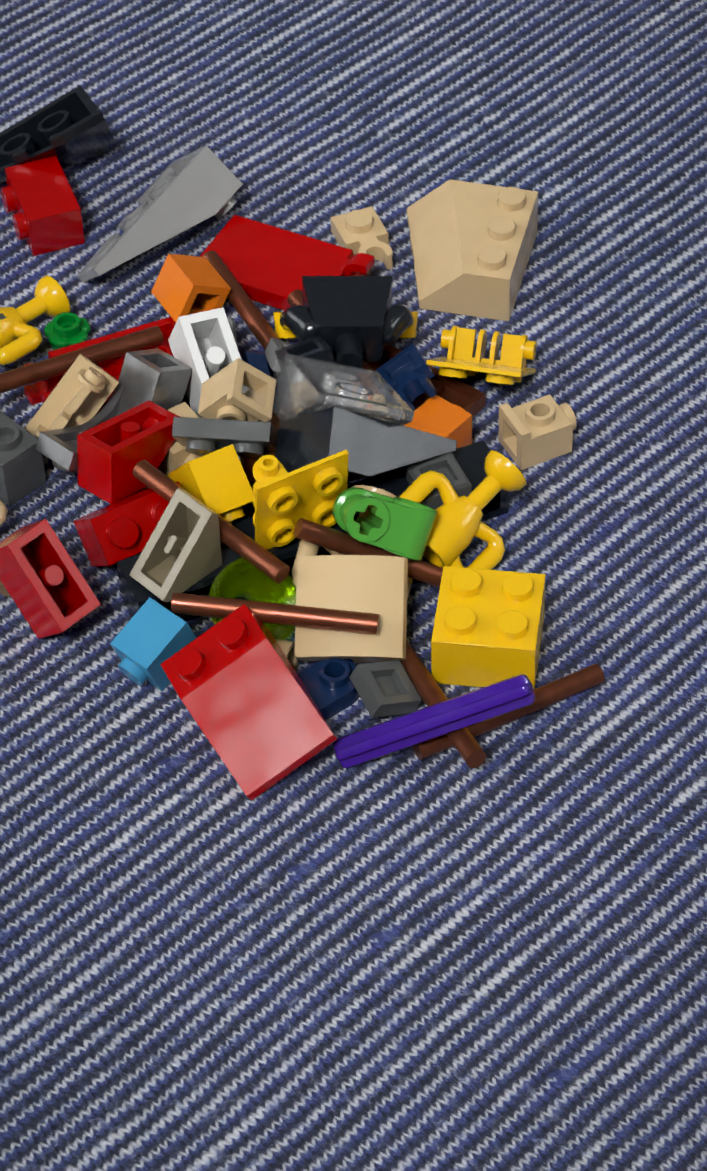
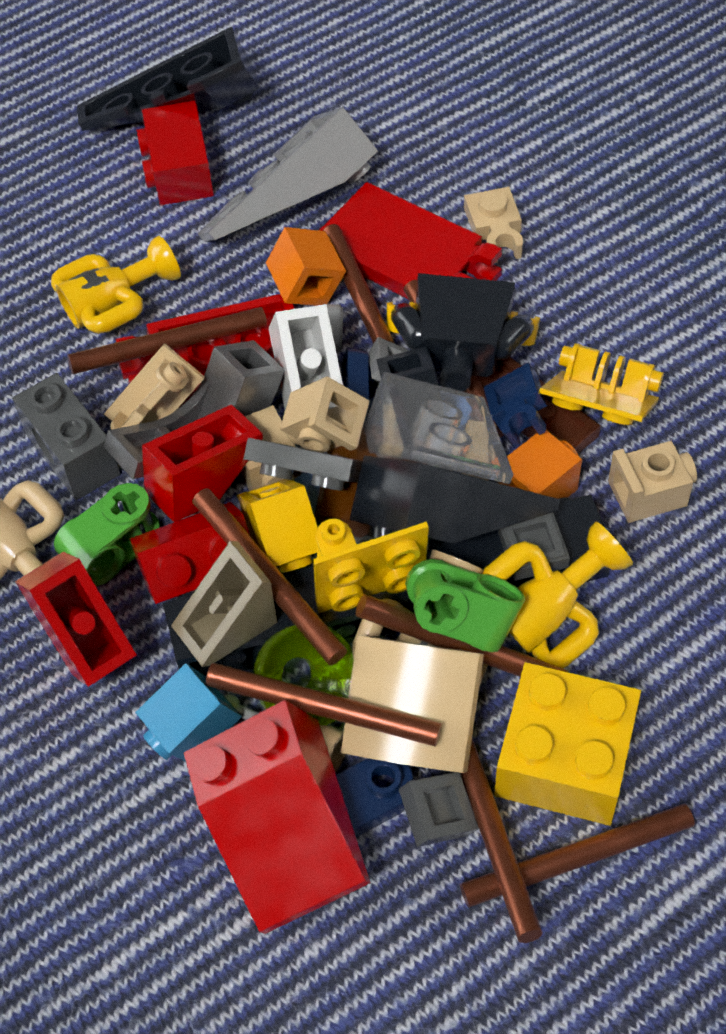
camera: 10 degrees right, 10 degrees up
green plate [44,312,90,350] -> none
dark purple axle [334,674,535,768] -> none
tan wedge [406,179,538,322] -> none
none -> bright green piece [54,483,161,586]

